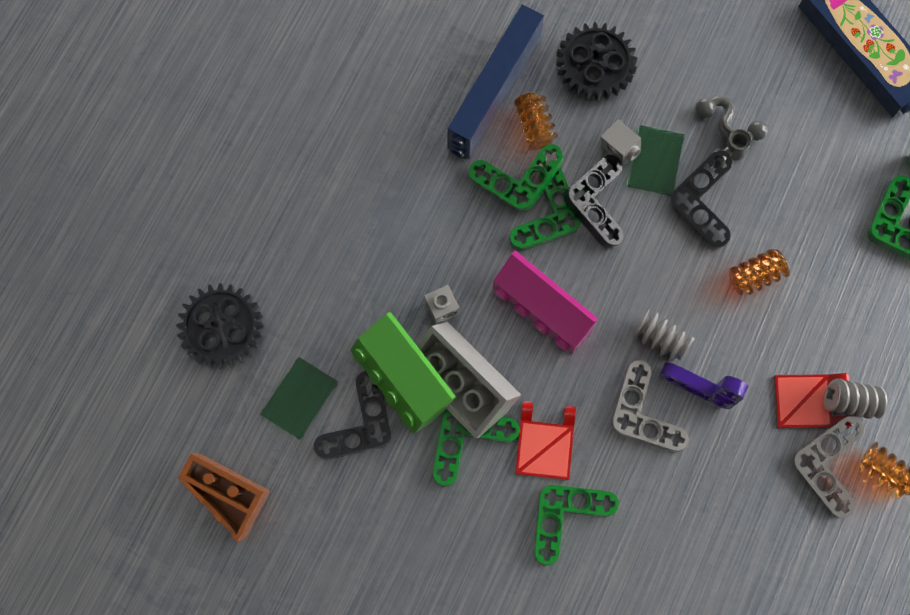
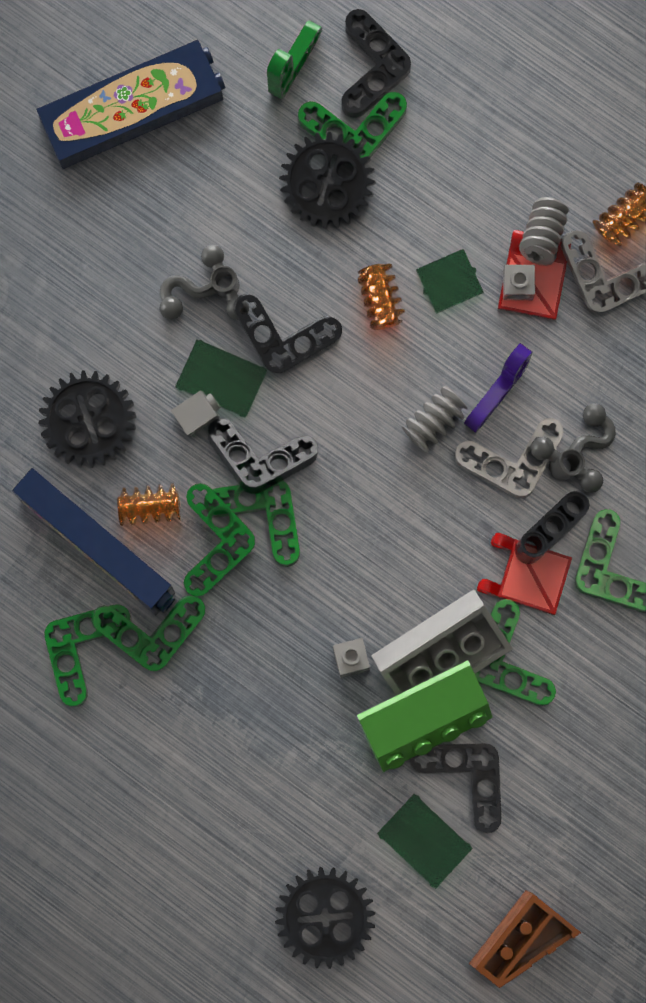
camera: 75 degrees left, 5 degrees up
dark pink slope [492,250,598,354] -> none
none -> green beam [44,604,132,707]
none -> green beam [91,595,205,671]
none -> black gear [279,131,376,229]
none -> clear green piece [416,249,484,314]
none -> light grey brick [503,265,535,300]
none -> black beam [515,491,590,564]
none -> dark grey piece [530,403,616,493]

